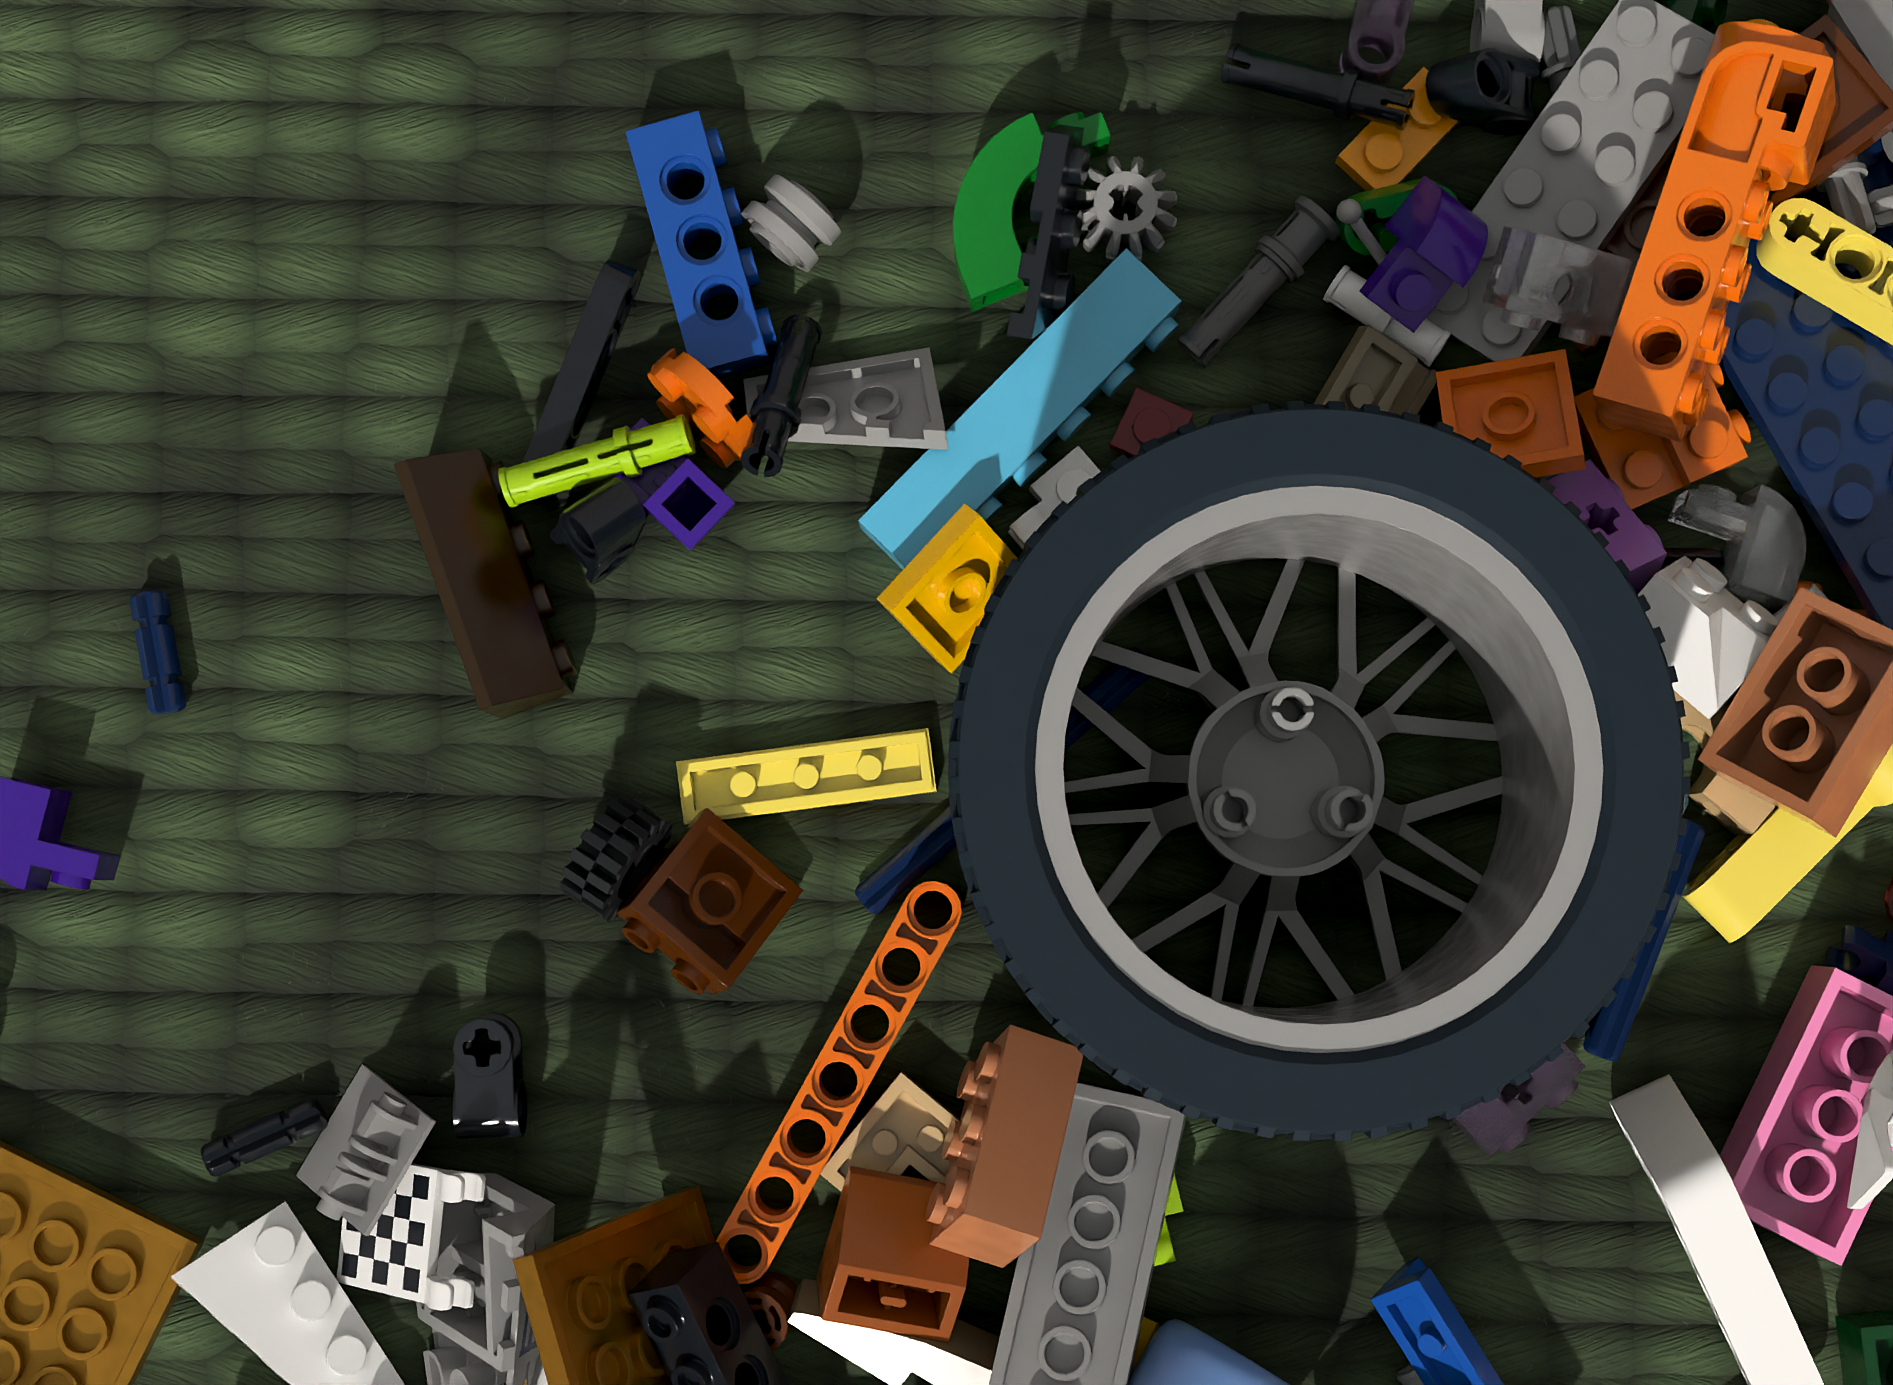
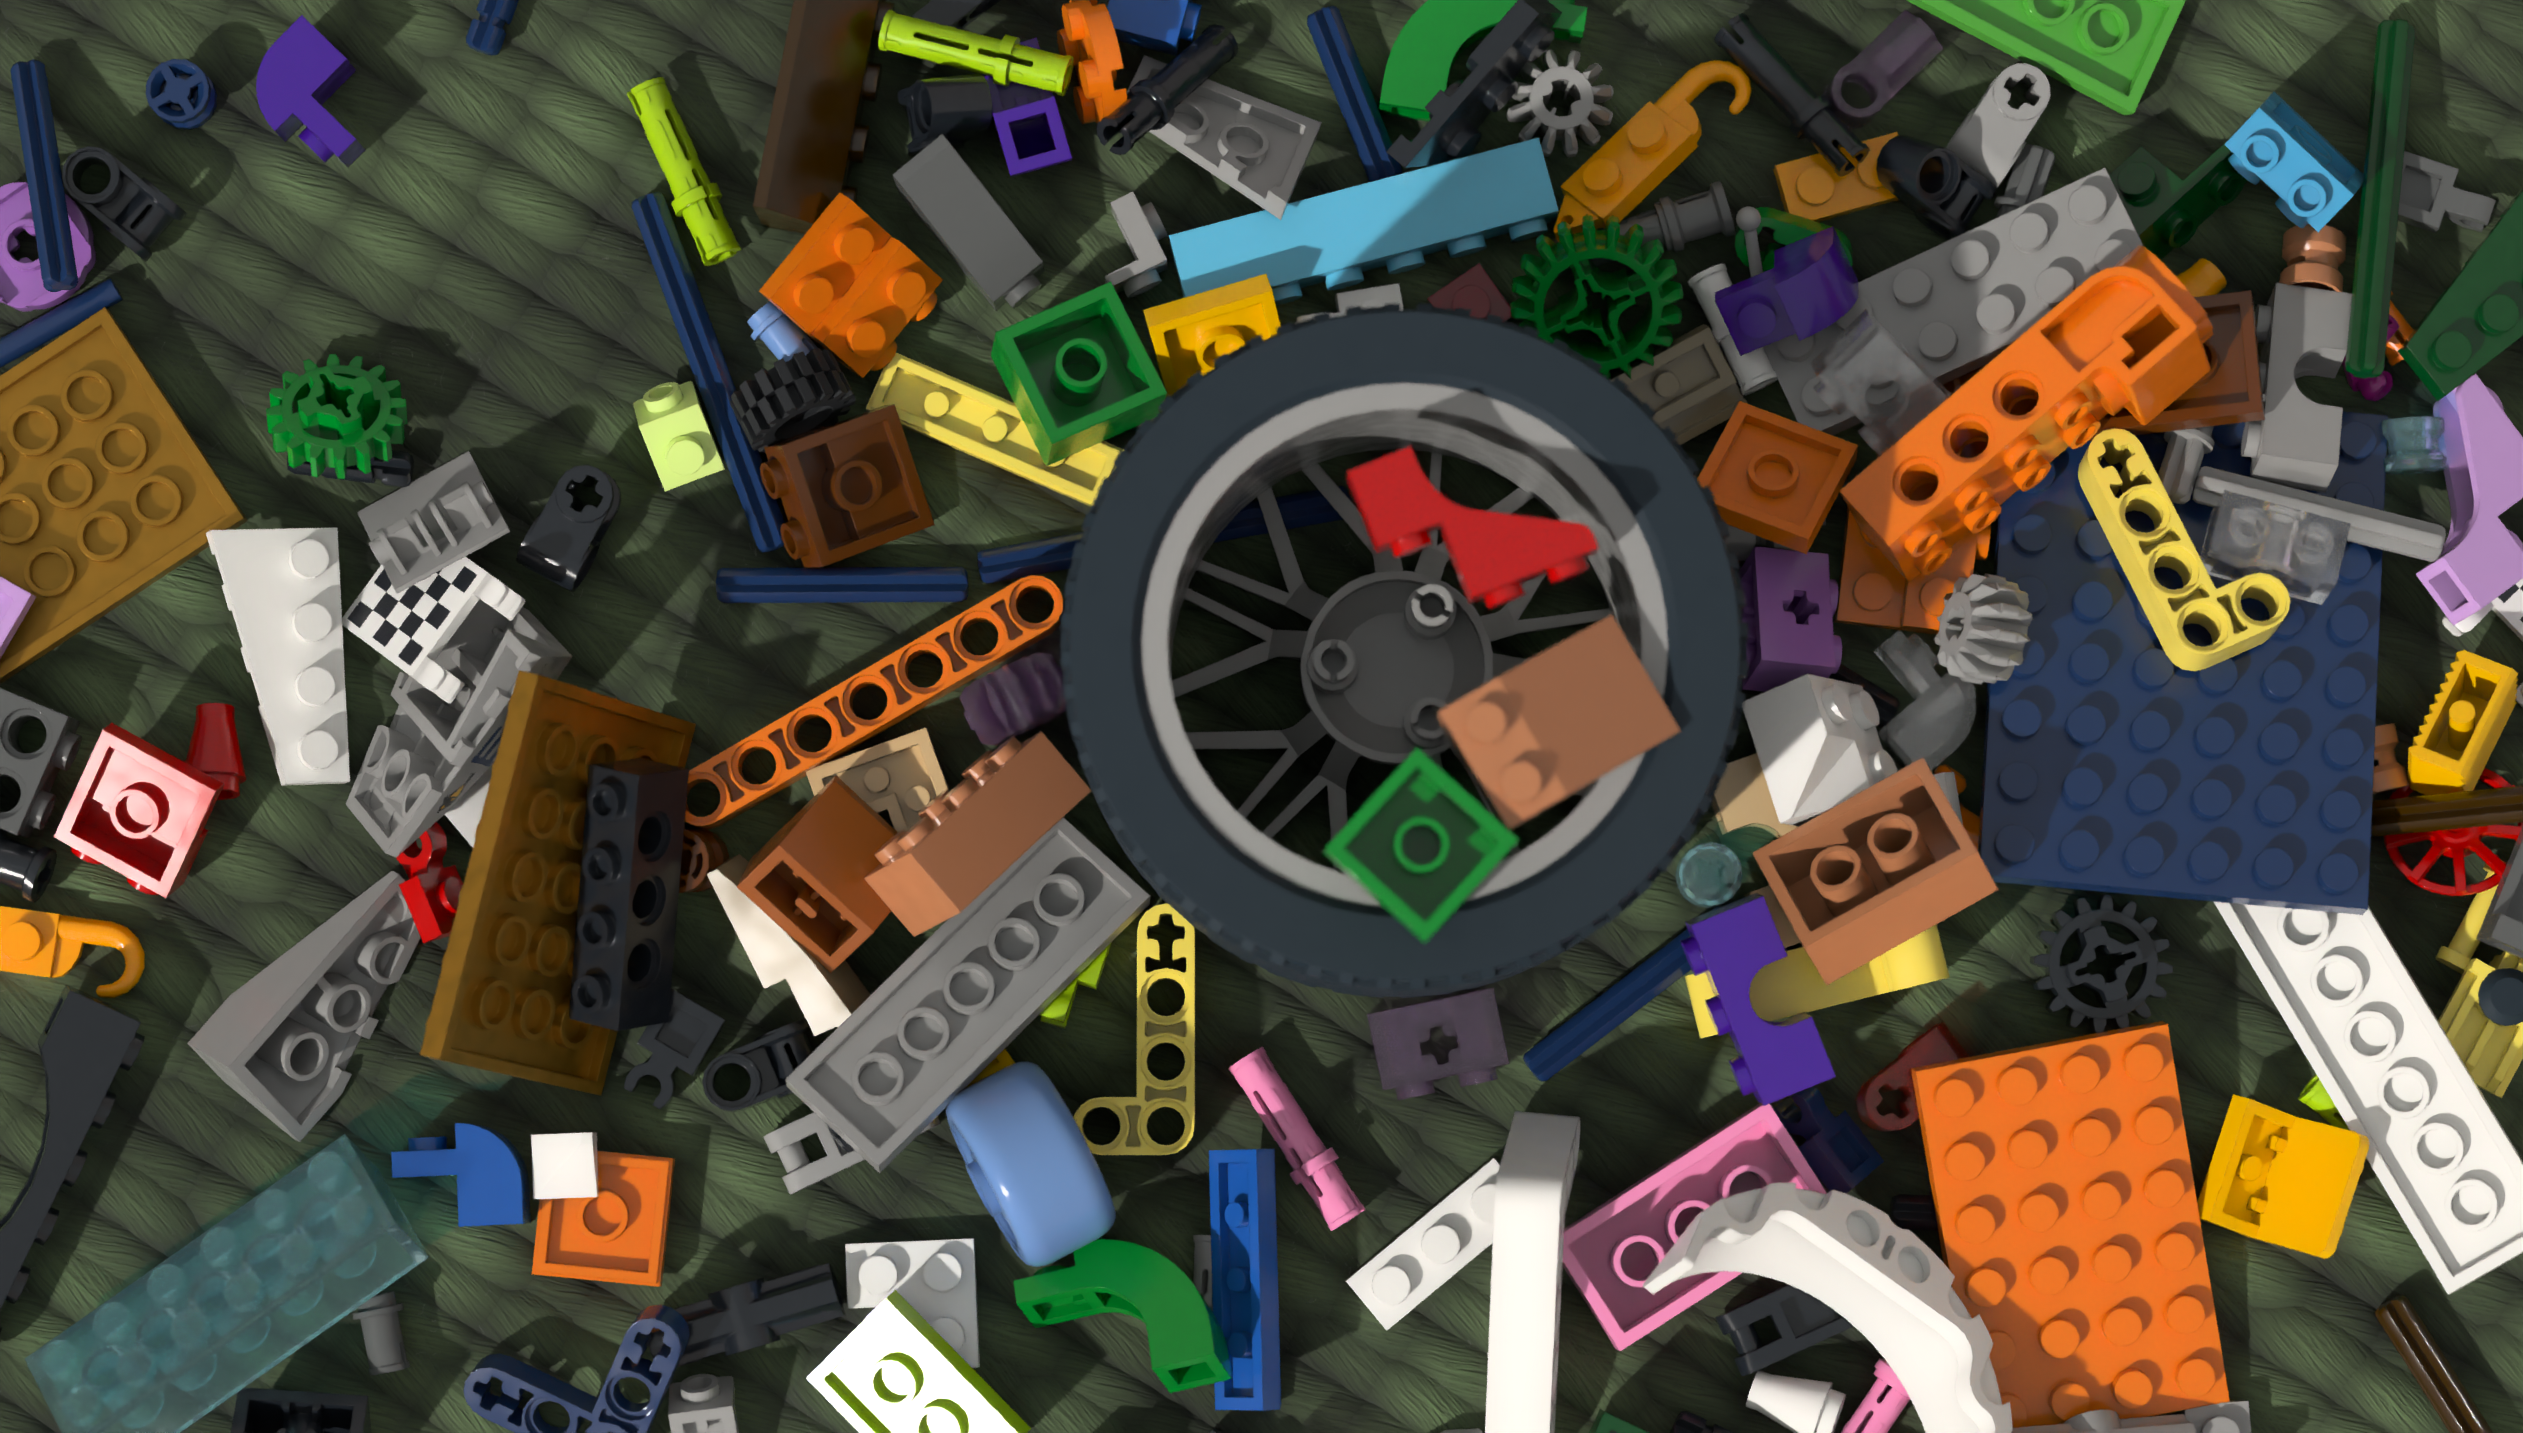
camera: 20 degrees right, 0 degrees up
none -> green gear [266,354,408,479]
none -> lime pin [627,77,741,266]
none -> dark blue axle [631,192,785,552]
none -> yellowish green bracket [633,381,725,491]
none -> dark blue axle [716,567,969,603]
none -> medium blue pin [747,301,822,362]
none -> orange plate [759,192,943,378]
none -> dark grey slope [893,134,1045,311]
none -> clear purple gear [959,652,1067,745]
none -> green brick [991,282,1167,466]
none -> light yellow beam [1074,903,1195,1155]
none -> light grey bracket [1104,192,1168,298]
none -> bright pink pin [1228,1047,1366,1231]
none -> dark blue axle [1307,6,1402,182]
none -> green brick [1323,748,1519,944]
none -> white plate [1345,1158,1500,1331]
none -> red arch [1346,446,1599,609]
none -> nougat slope [1436,614,1681,831]
none -> green gear [1510,214,1683,379]
none -> light orange plate [1553,60,1751,242]
none -> dark purple arch [1681,893,1836,1106]
none -> light grey gear [1934,573,2033,684]

